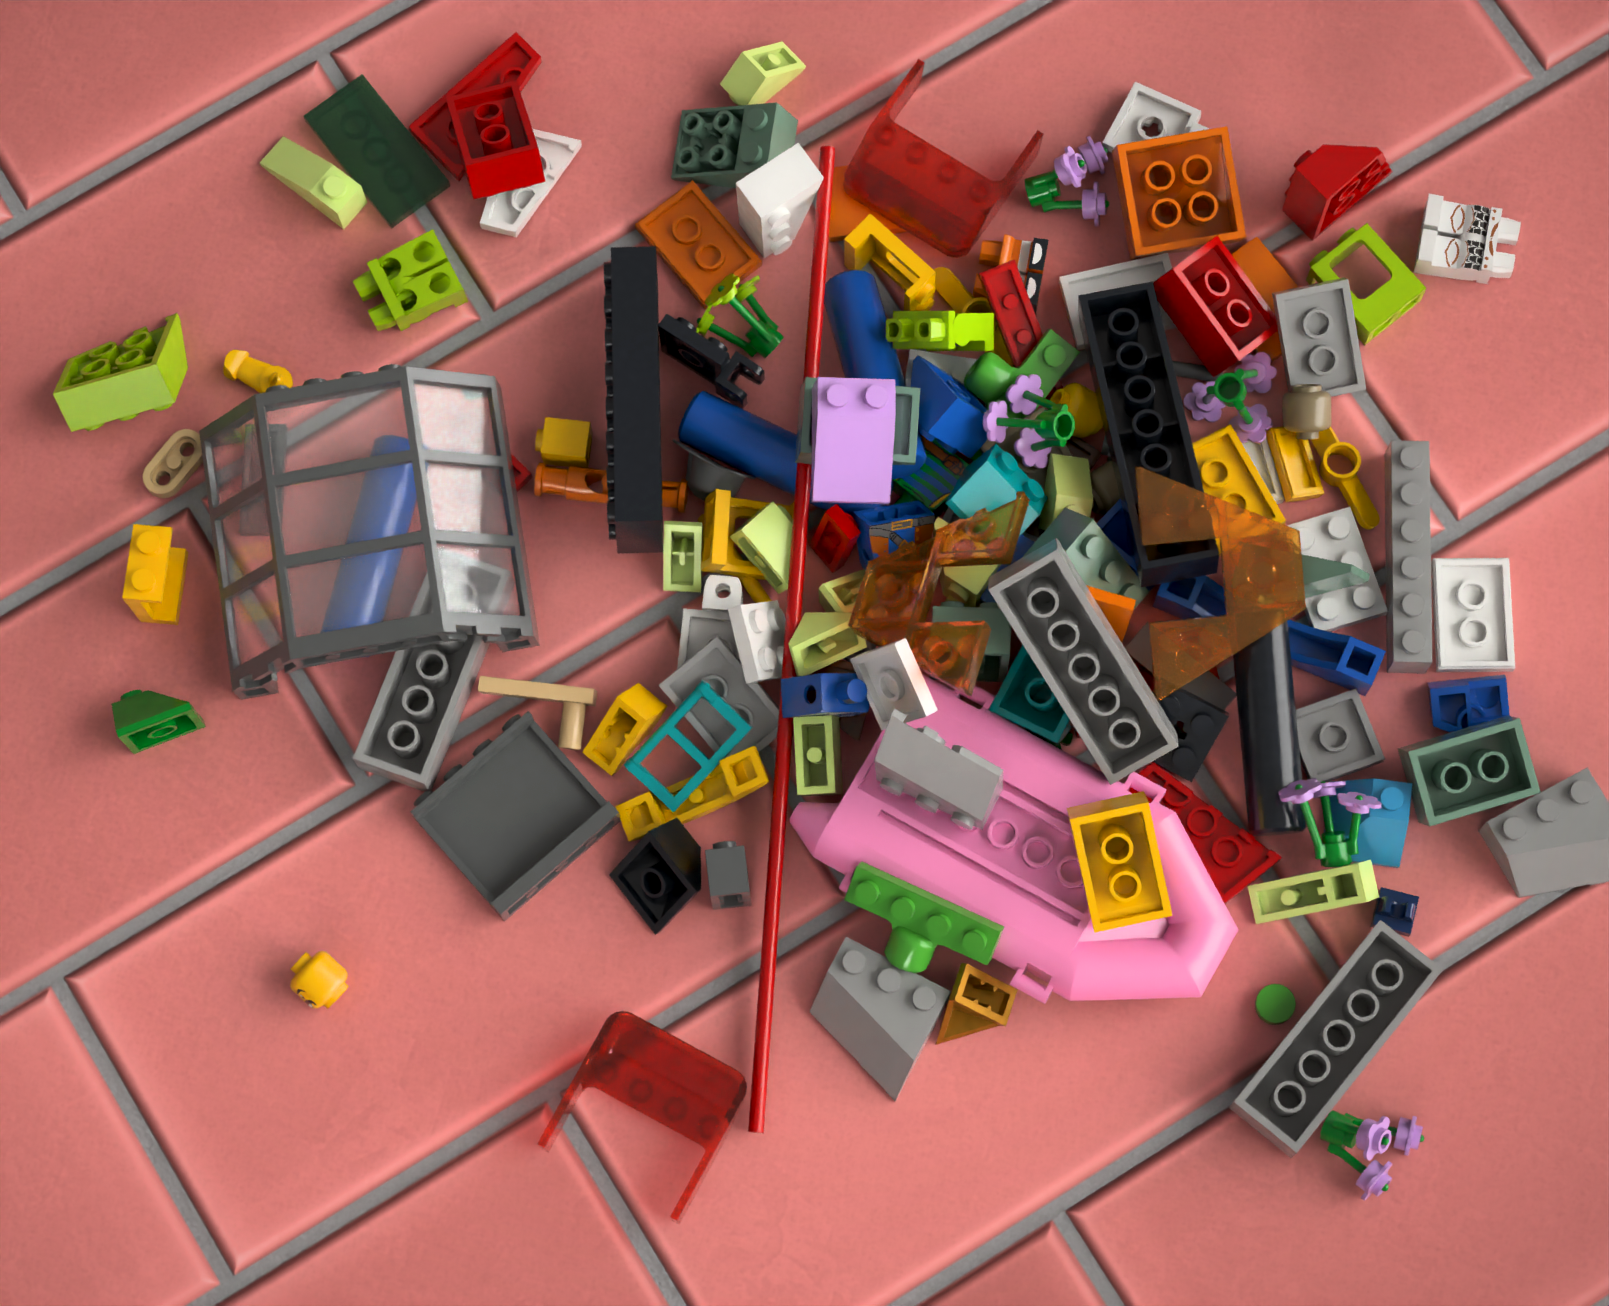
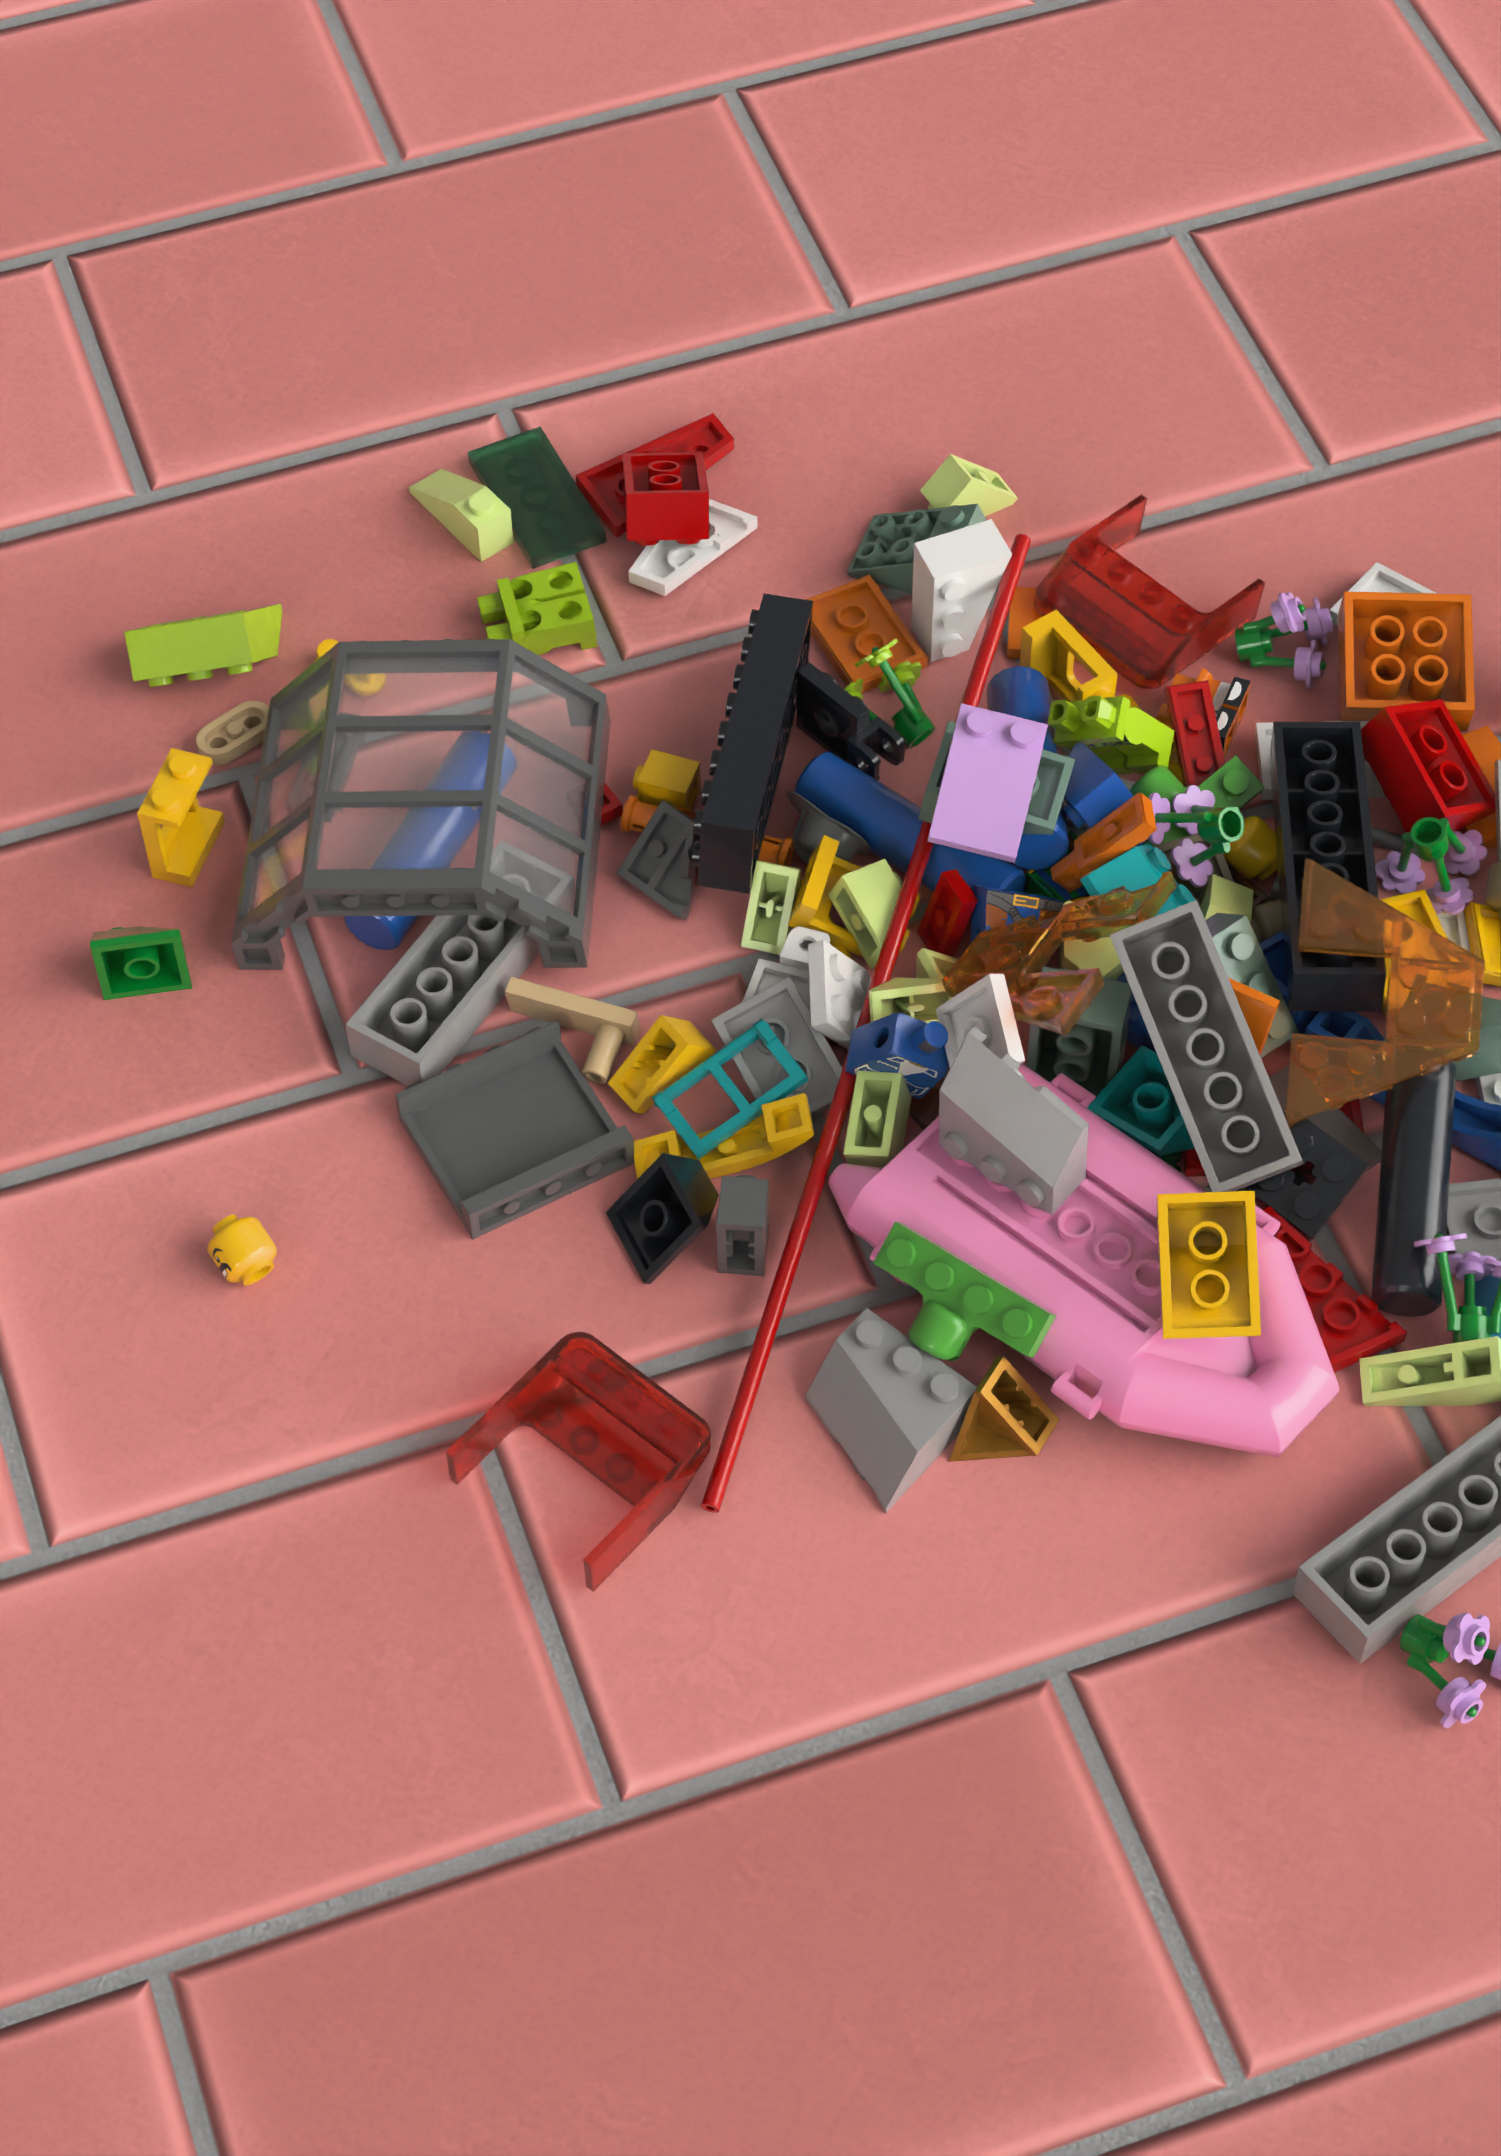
camera: 10 degrees right, 20 degrees down
bright green tile [1255,984,1296,1025] -> none
none -> dark grey wing [617,800,700,920]
none -> orange hinge [1051,793,1157,893]

